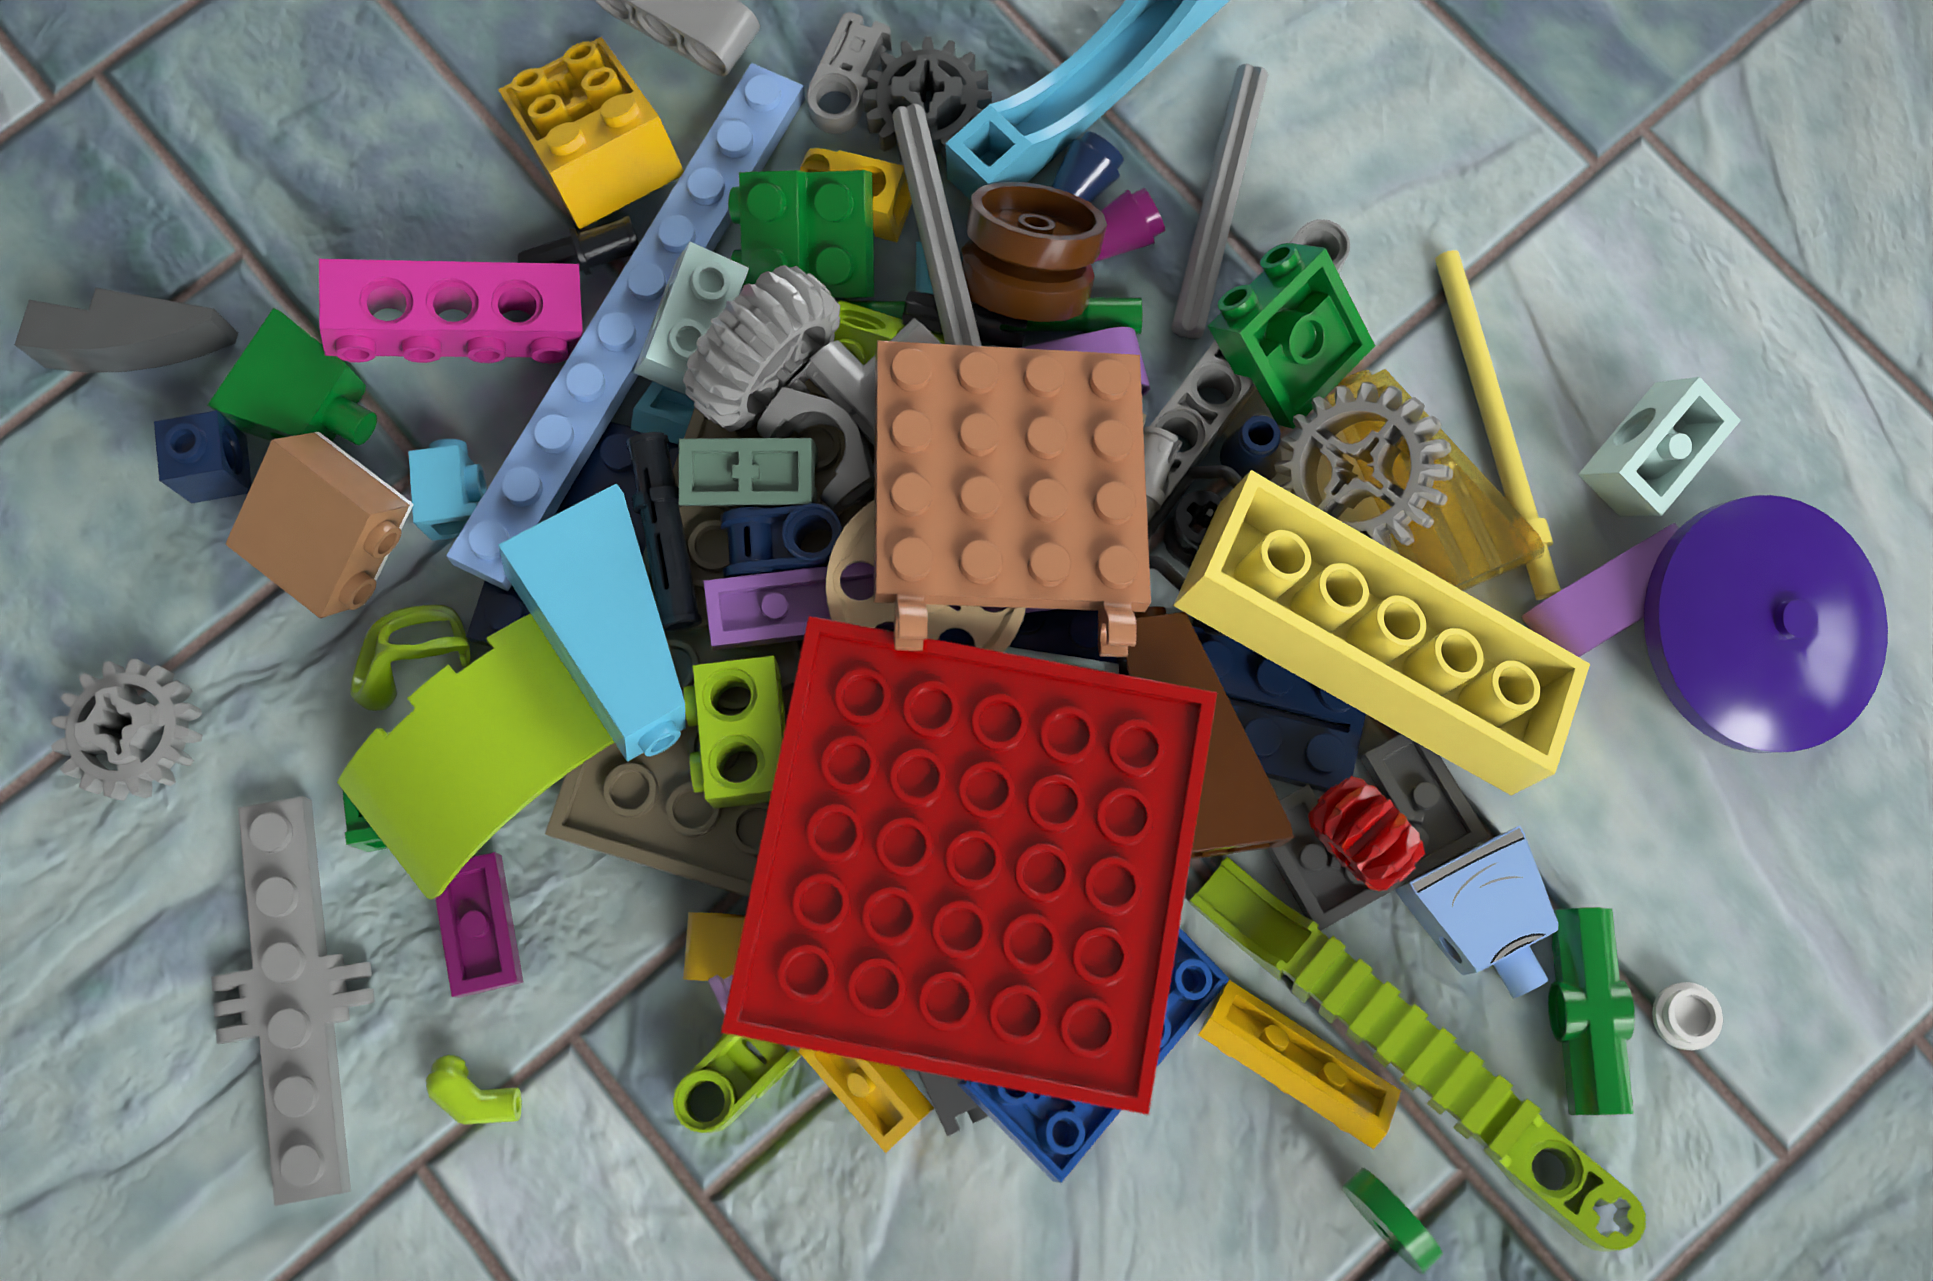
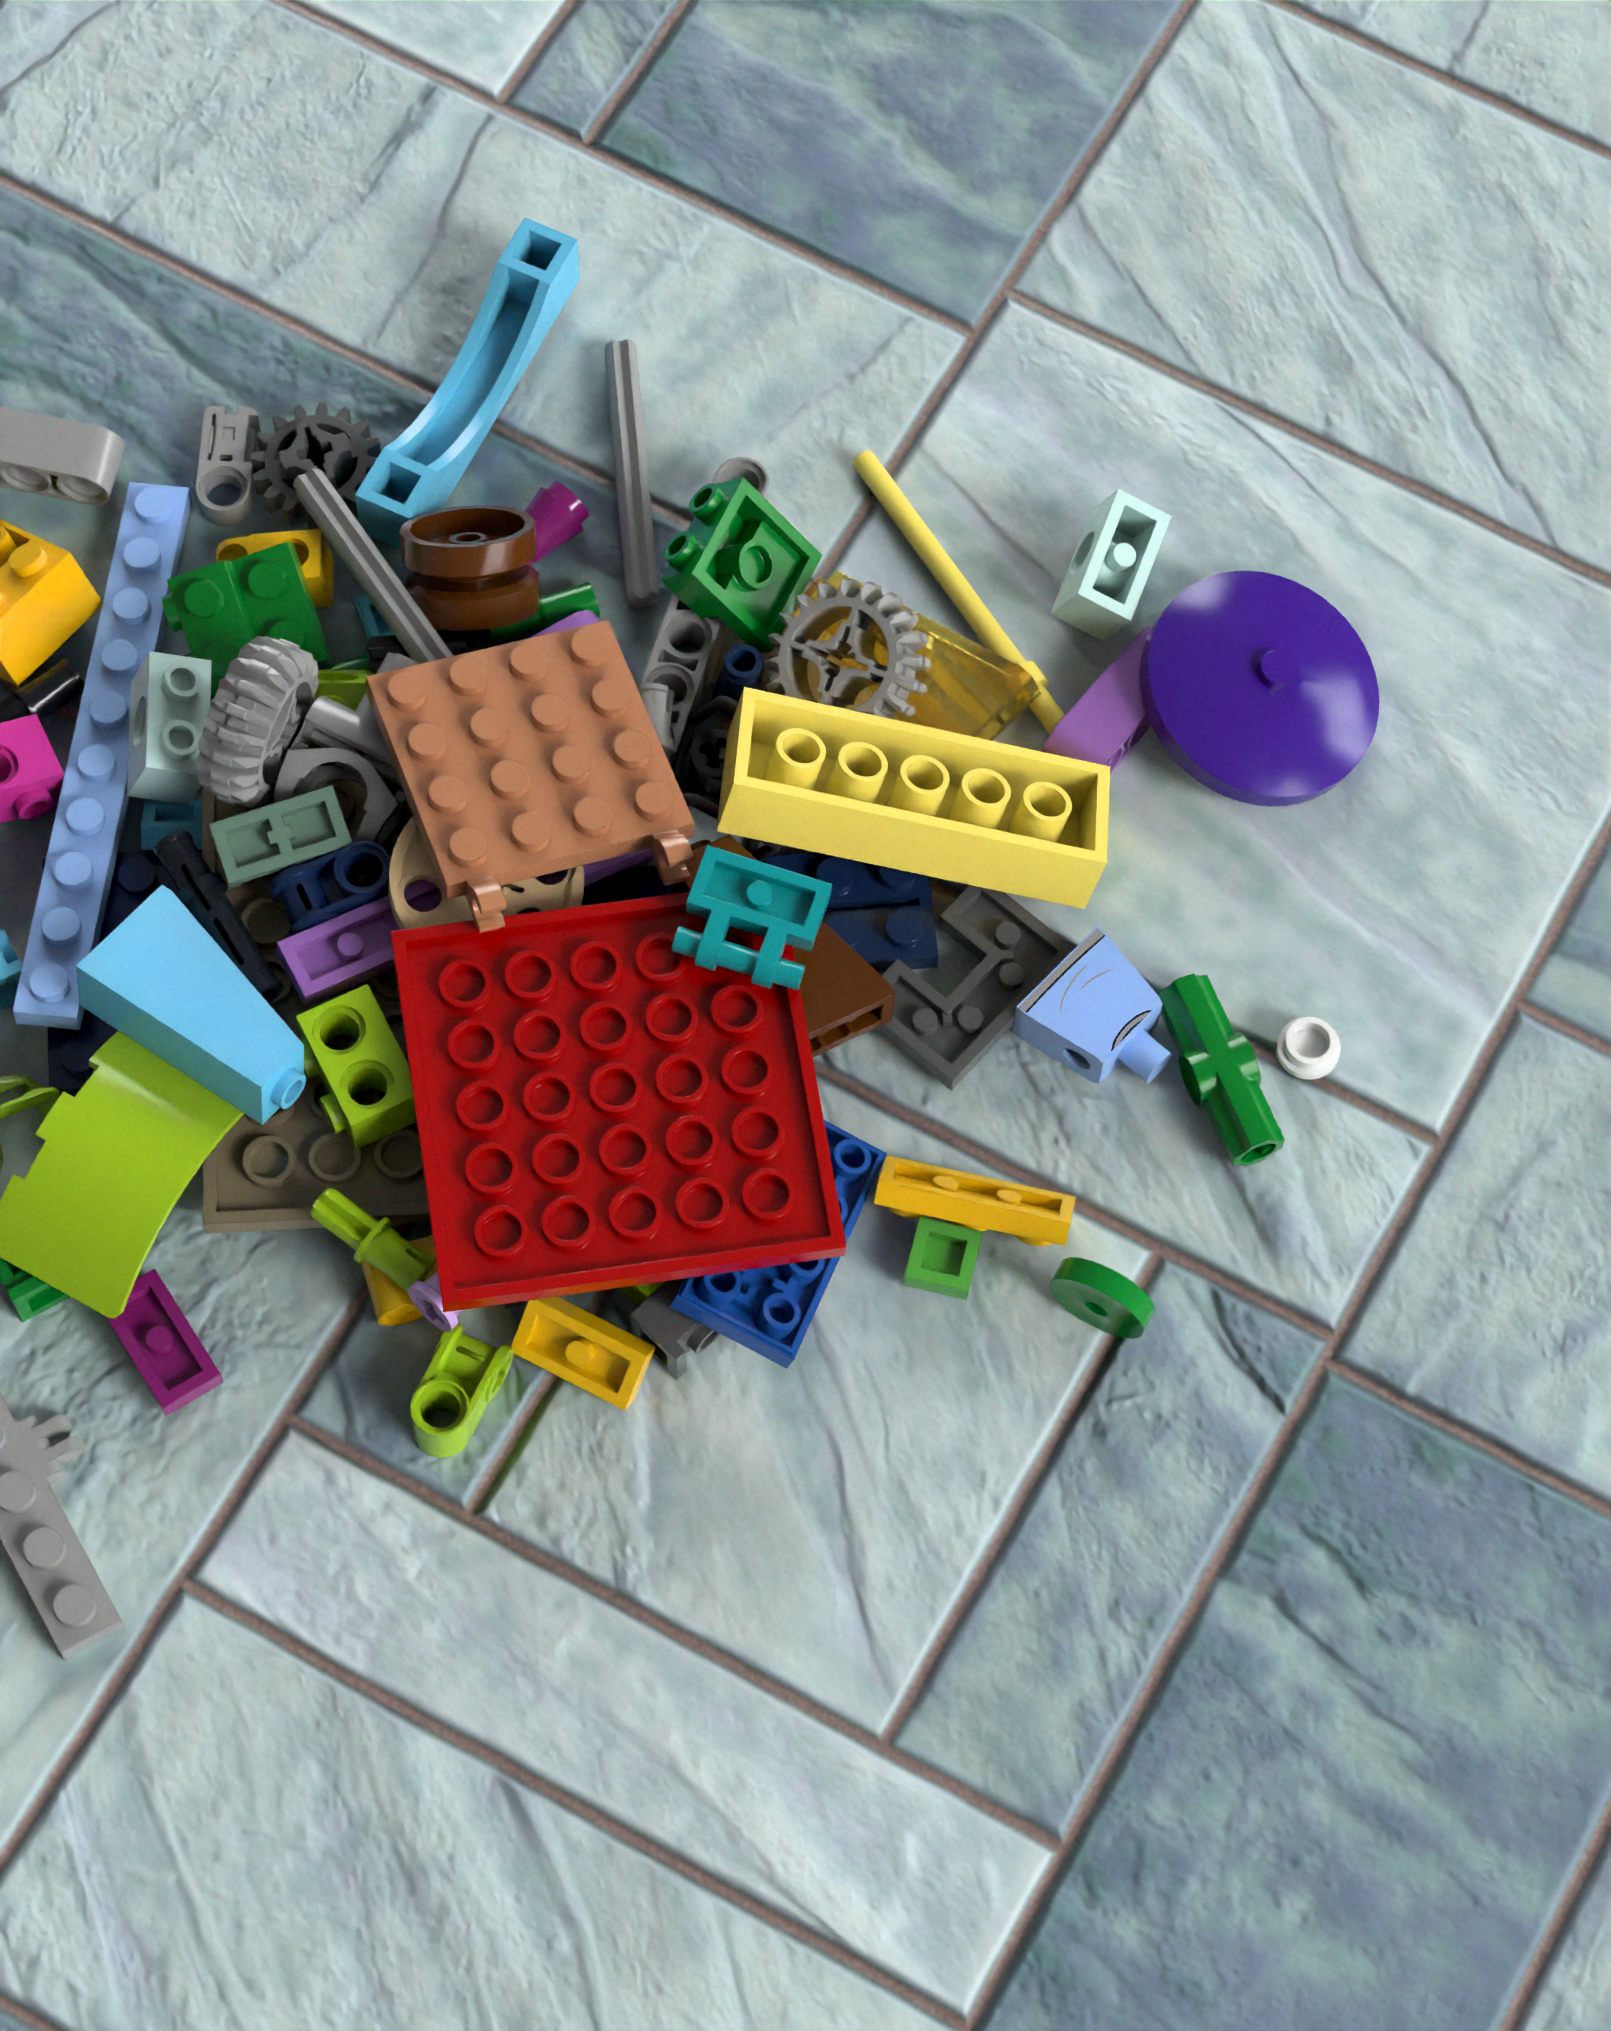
camera: 25 degrees left, 10 degrees down
lime arm [426,1055,522,1124] -> none
dark blue cone [1051,131,1124,203] -> none
lime piece [1189,857,1646,1252] -> none
red gear [1308,776,1425,892] -> none
none -> lime axle [310,1188,436,1295]
none -> teal plate [671,845,832,991]
none -> bright green plate [903,1217,983,1300]

